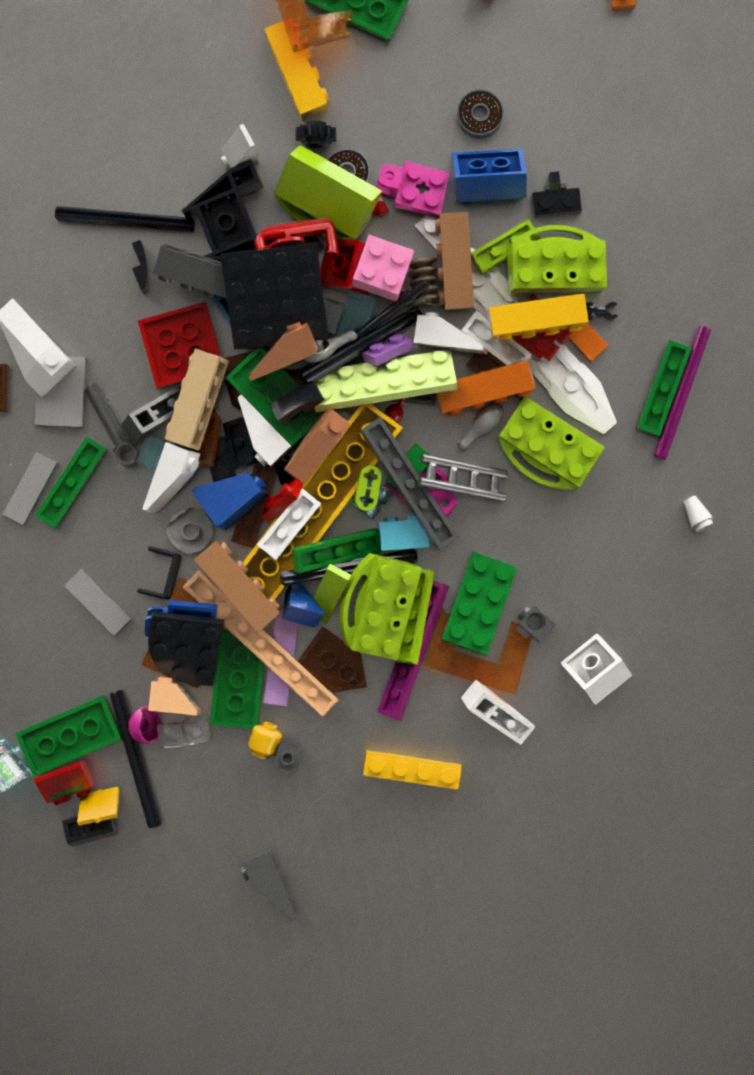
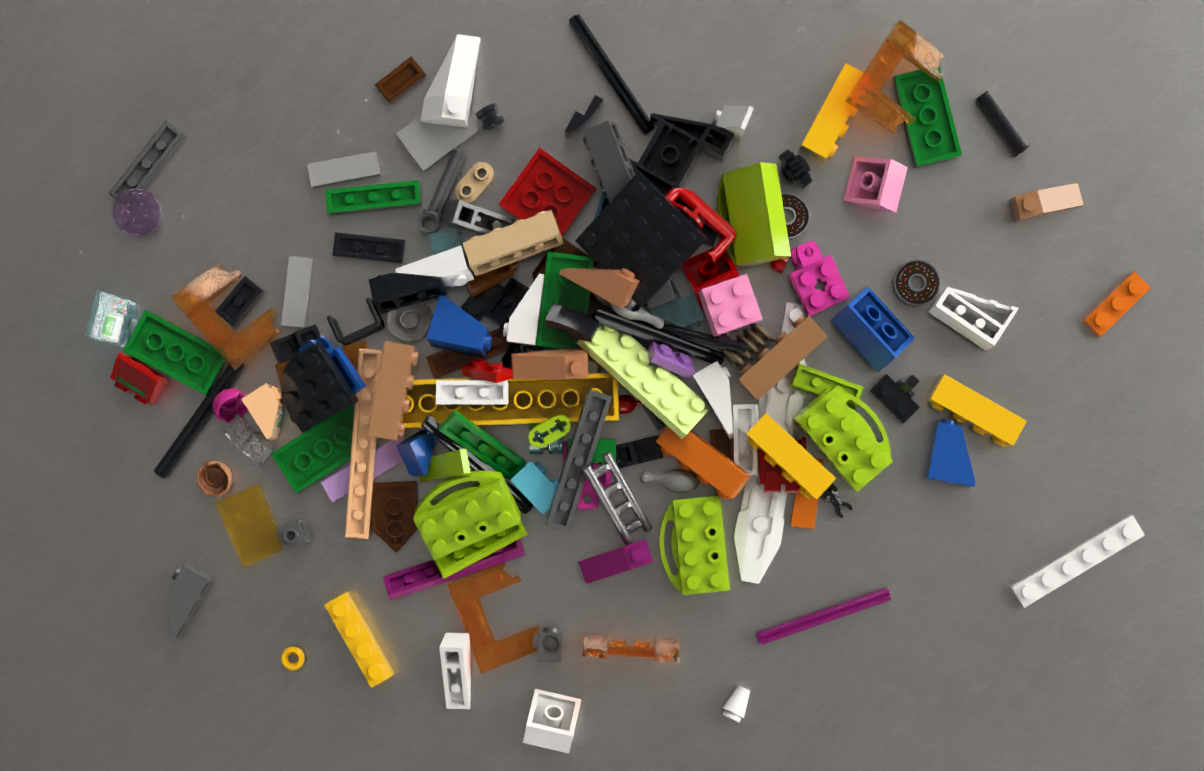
camera: 50 degrees right, 0 degrees up
black hinge [62,816,118,847] -> none
yellow piece [77,787,120,826] -> none
yellow head [248,722,282,759] -> none
green plate [441,551,517,657] -> none
green plate [636,340,692,437] -> none
none -> clear orange wedge [171,263,280,370]
none -> nougat hair [196,461,233,498]
none -> black plate [214,276,264,327]
none -> clear yellow tile [215,484,284,568]
none -> black slope [270,324,321,365]
none -> yellow plate [281,647,305,671]
none -> black tile [332,232,406,264]
none -> black slope [369,273,447,314]
none -> tan plate [455,162,494,204]
none -> black wheel [475,103,504,131]
none -> magenta slope [578,539,653,584]
none -> clear orange wedge [583,633,680,663]
none -> black slope [616,435,664,469]
none -> bright pink slope [843,156,908,212]
none -> blue slope [924,419,976,487]
none -> yellow brick [927,374,1027,448]
none -> white wedge [928,287,1019,352]

